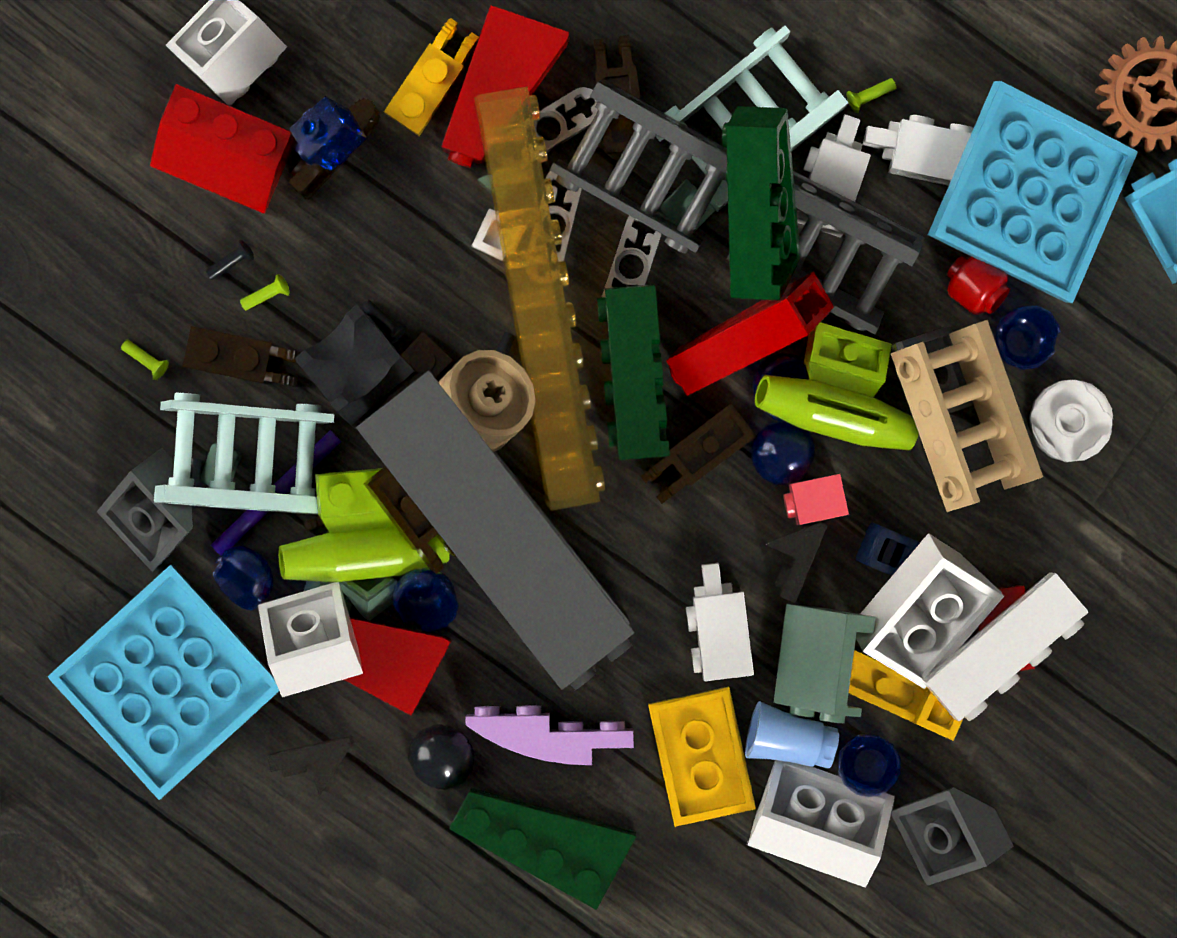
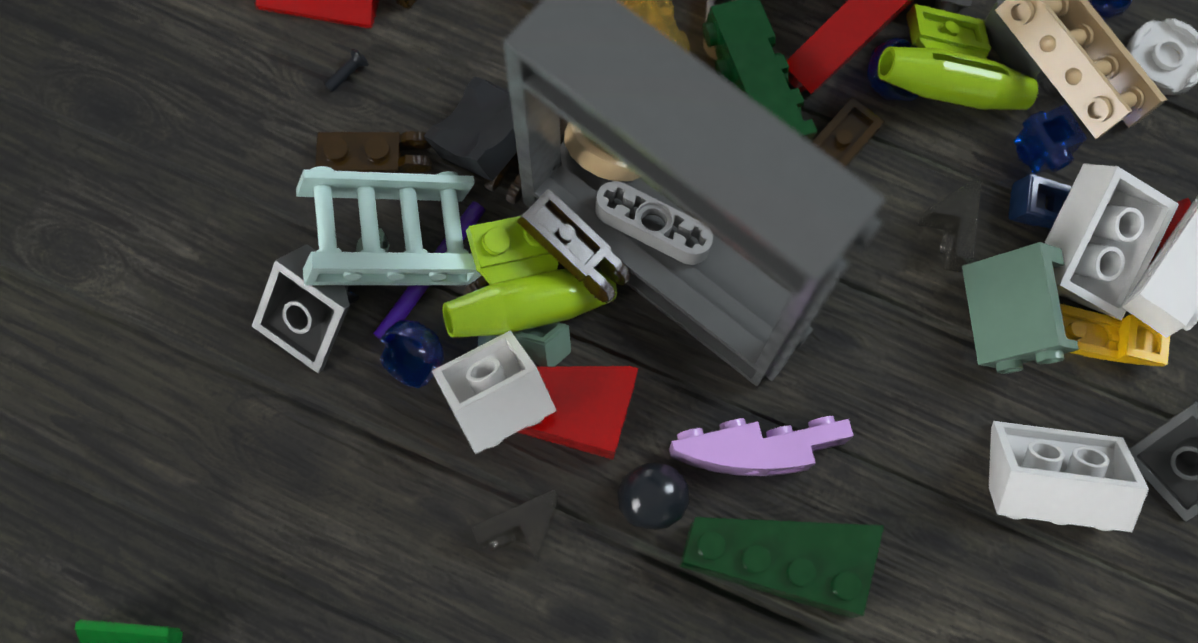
camera: 15 degrees left, 15 degrees down
medium azure plate [48,564,279,800] -> none
lime piece [121,339,169,380] -> none
lime piece [240,274,290,311] -> none
clear blue hair [392,568,459,632] -> none
yellow tile [648,686,756,827] -> none
white hinge [686,563,754,681] -> none
light blue plant [745,701,839,768] -> none
clear blue hair [751,420,815,485] -> none
coral brick [783,474,849,525] -> none
clear blue hair [838,734,901,797] -> none
none -> clear blue brick [1013,104,1088,175]

